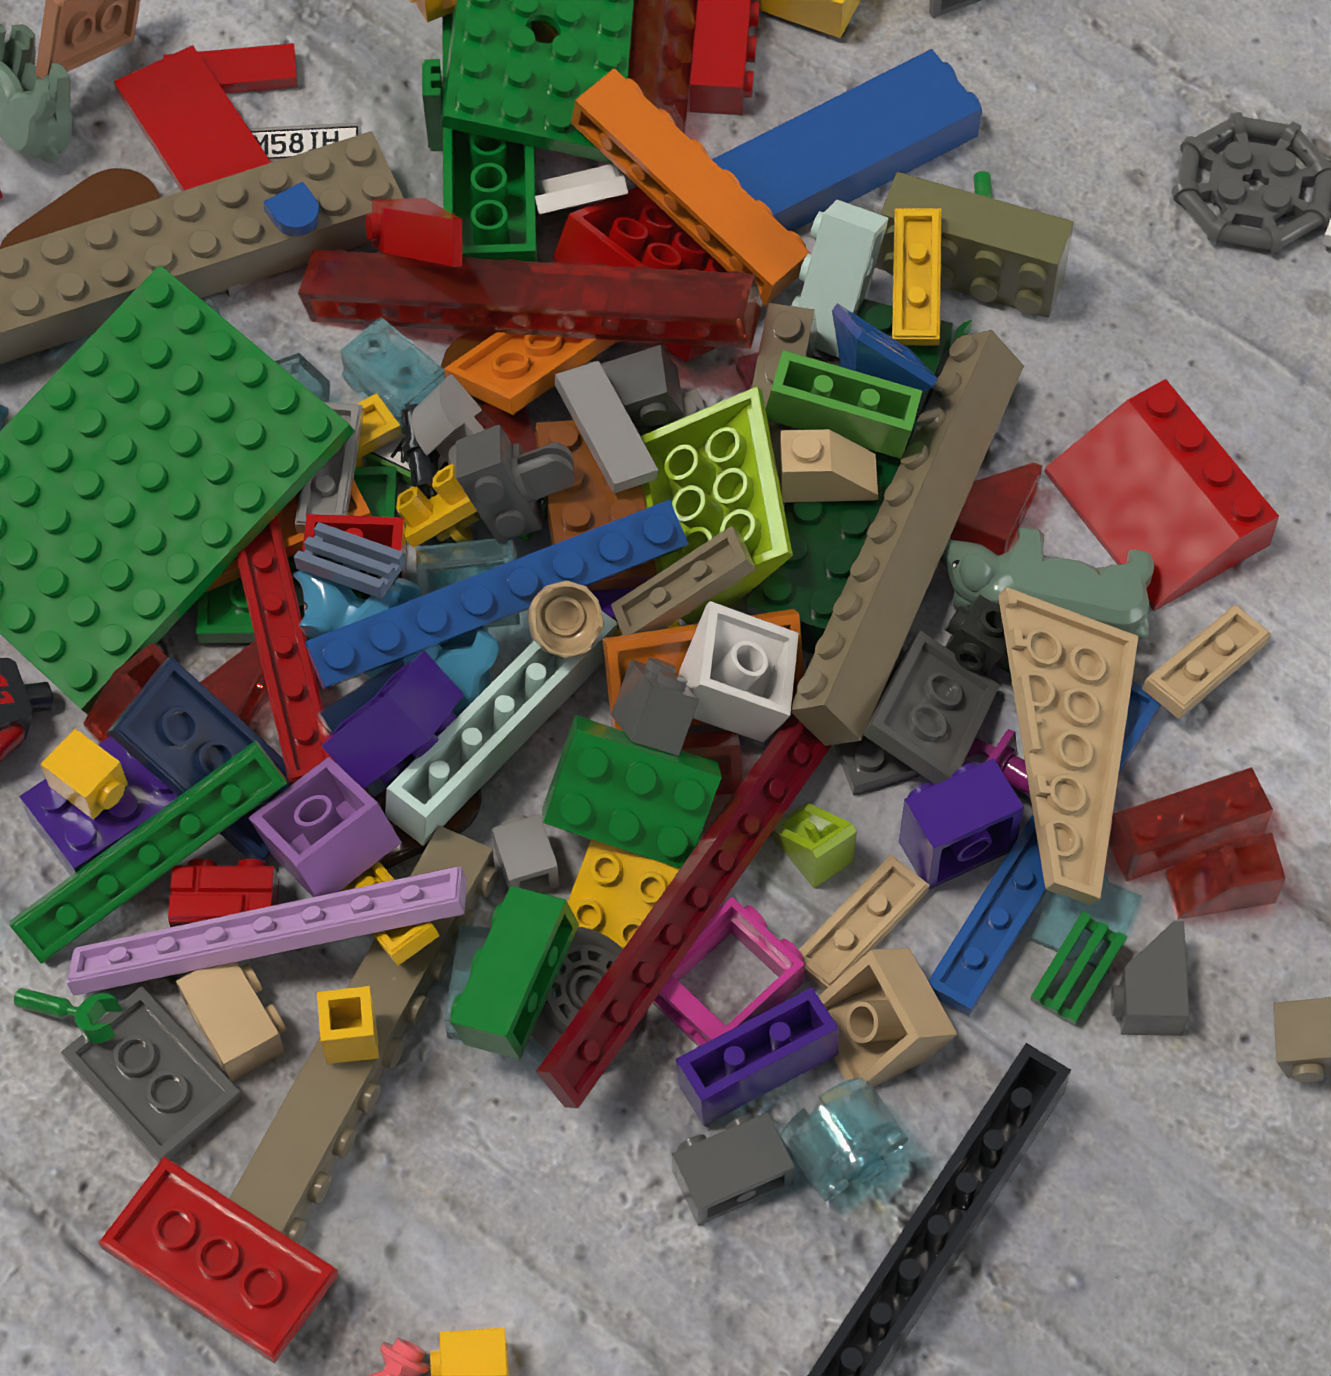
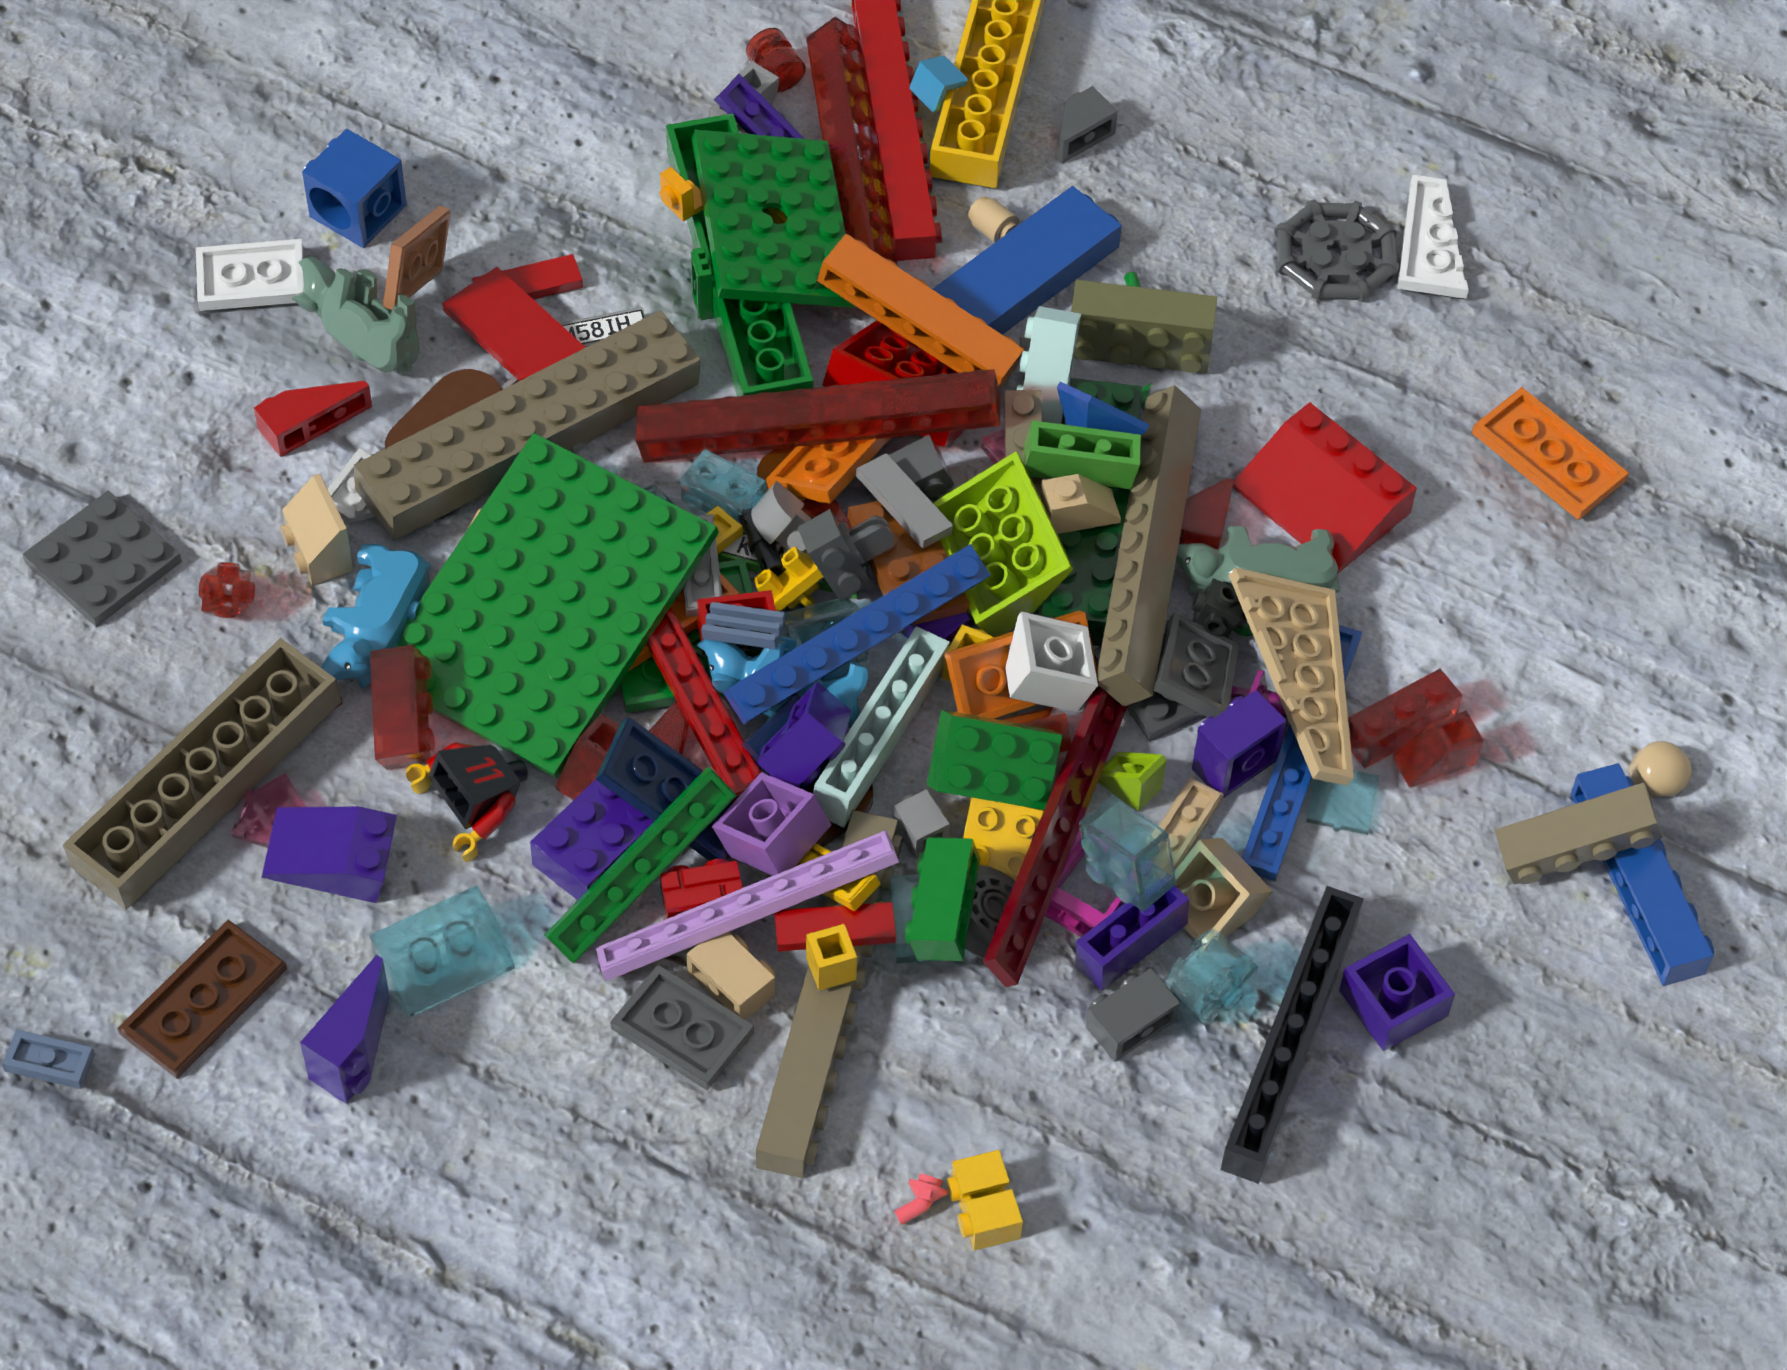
camera: 15 degrees left, 5 degrees down
green piece [14,988,123,1043] -> none
yellow brick [40,728,128,820] -> none
red tile [98,1157,339,1364] -> none
blue tile [263,181,319,236] -> none
red slope [365,198,462,267] -> none
tan hair [527,580,603,658] -> none
white slope [535,164,628,215] -> none
dark tan plate [611,526,756,635] -> none
dark grey brick [611,658,699,756] -> none
yellow tile [892,208,941,345] -> none
green tile [1030,911,1127,1026] -> none
dark grey slope [1110,921,1189,1036] -> none
tan tile [1142,604,1272,719] -> none
none -> red tile [774,902,896,952]
none -> tan brick [968,197,1019,243]
none -> clear light blue brick [1079,794,1176,912]
none -> dark purple brick [1339,934,1455,1051]

